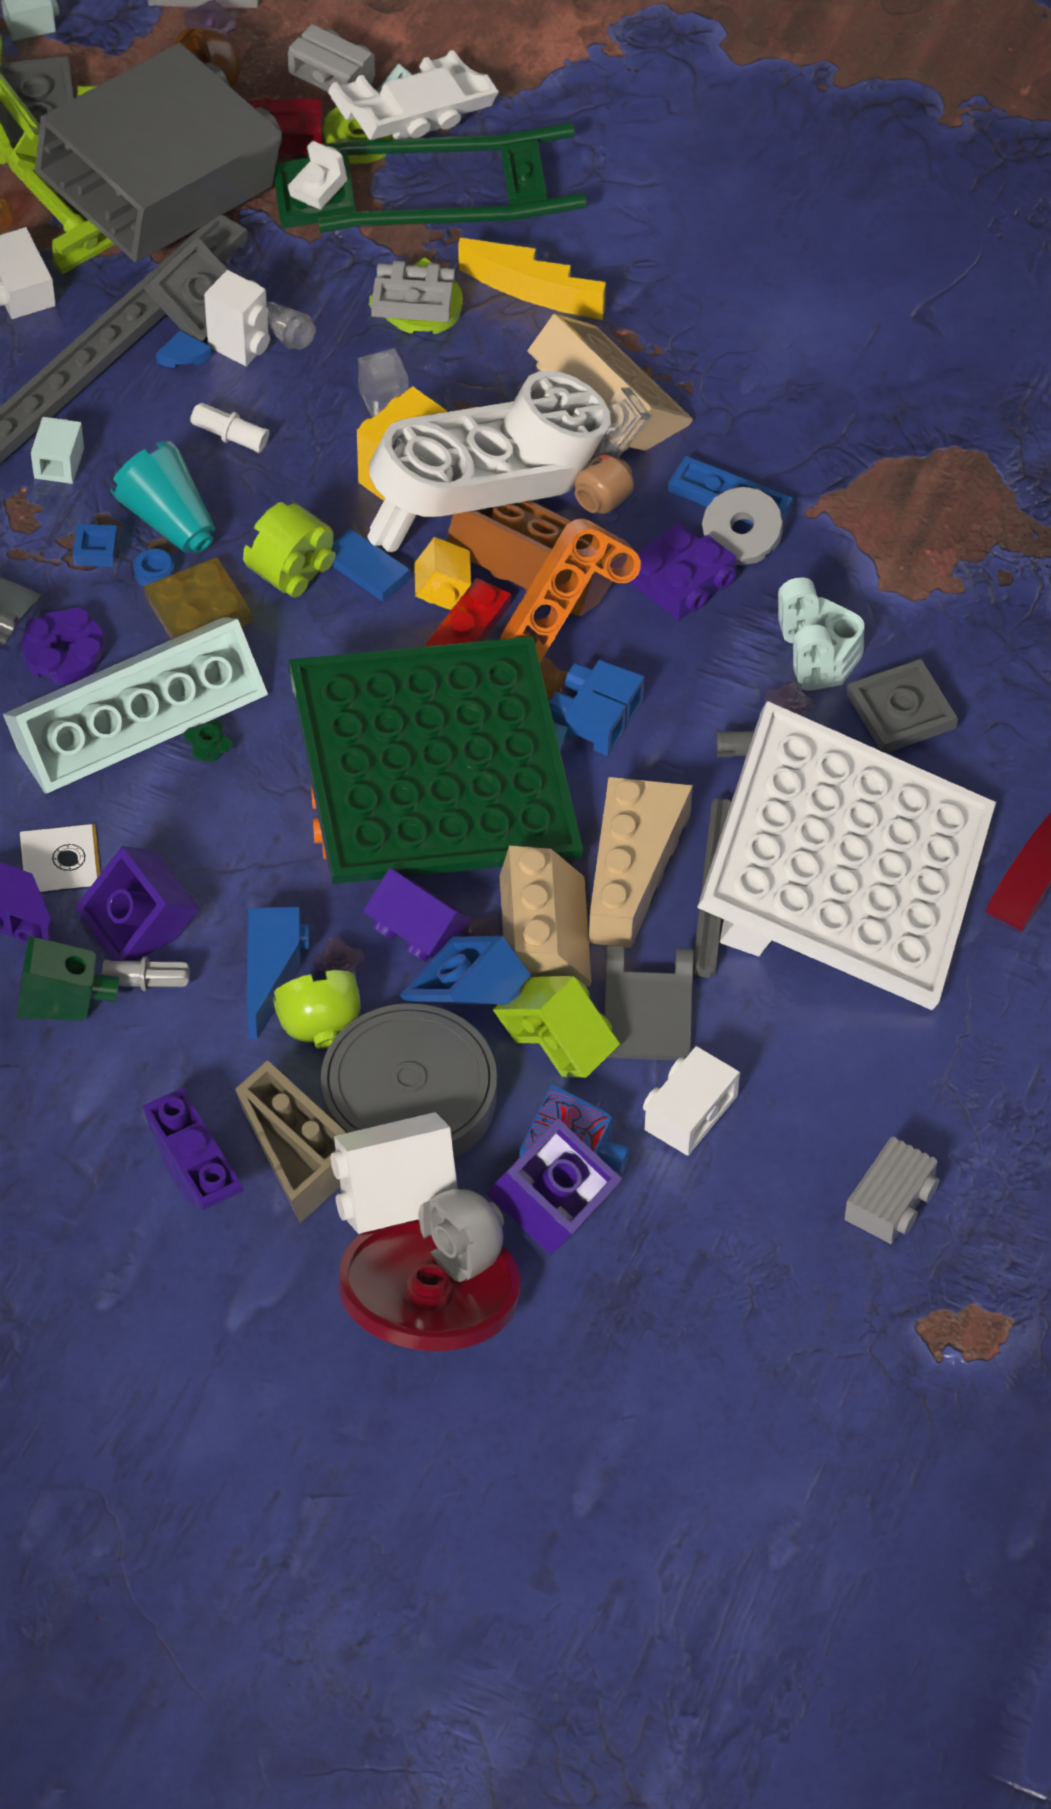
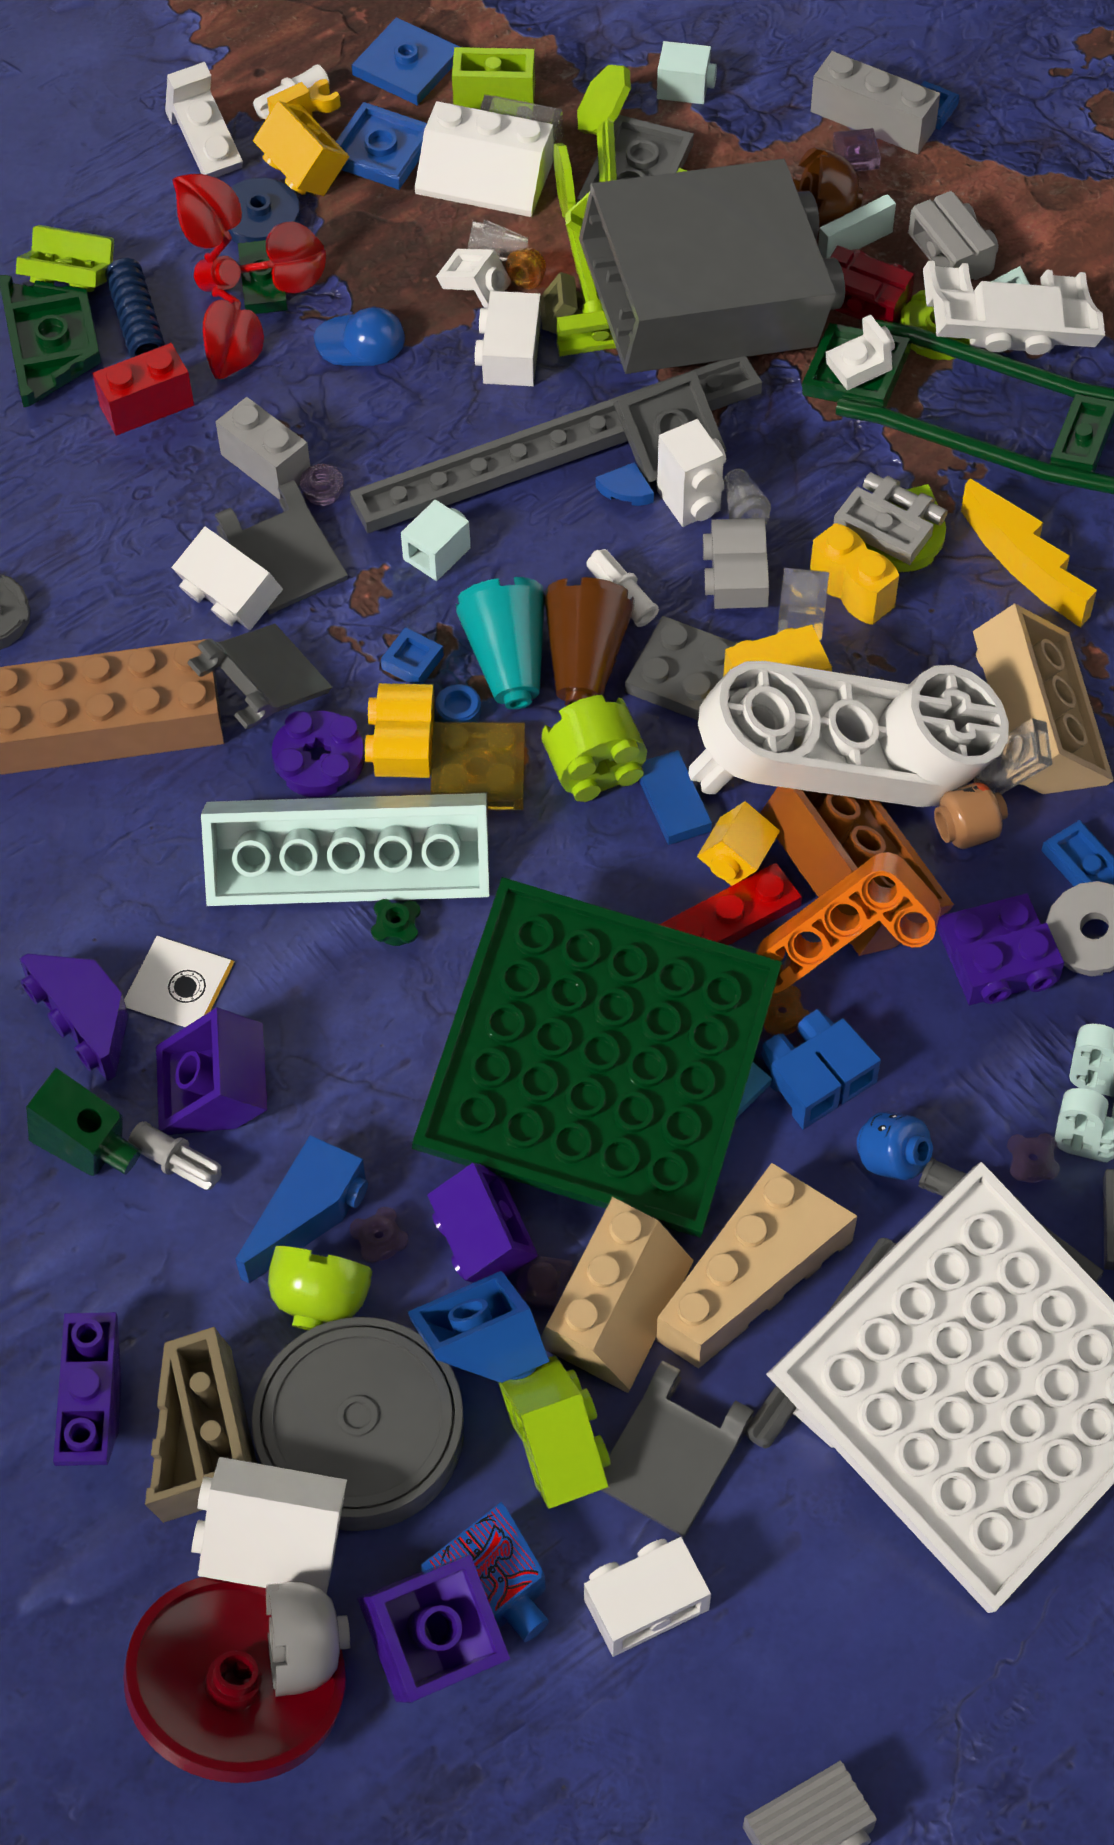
camera: 30 degrees right, 5 degrees up
none -> yellow brick [365,683,435,778]
none -> olive tile [541,272,584,334]
none -> reddish brown cone [544,577,635,706]
none -> dark grey plate [625,616,737,720]
none -> light grey brick [703,518,769,609]
none -> yellow brick [810,523,899,625]
none -> light aqua tile [818,194,896,259]
none -> blue head [857,1111,933,1180]

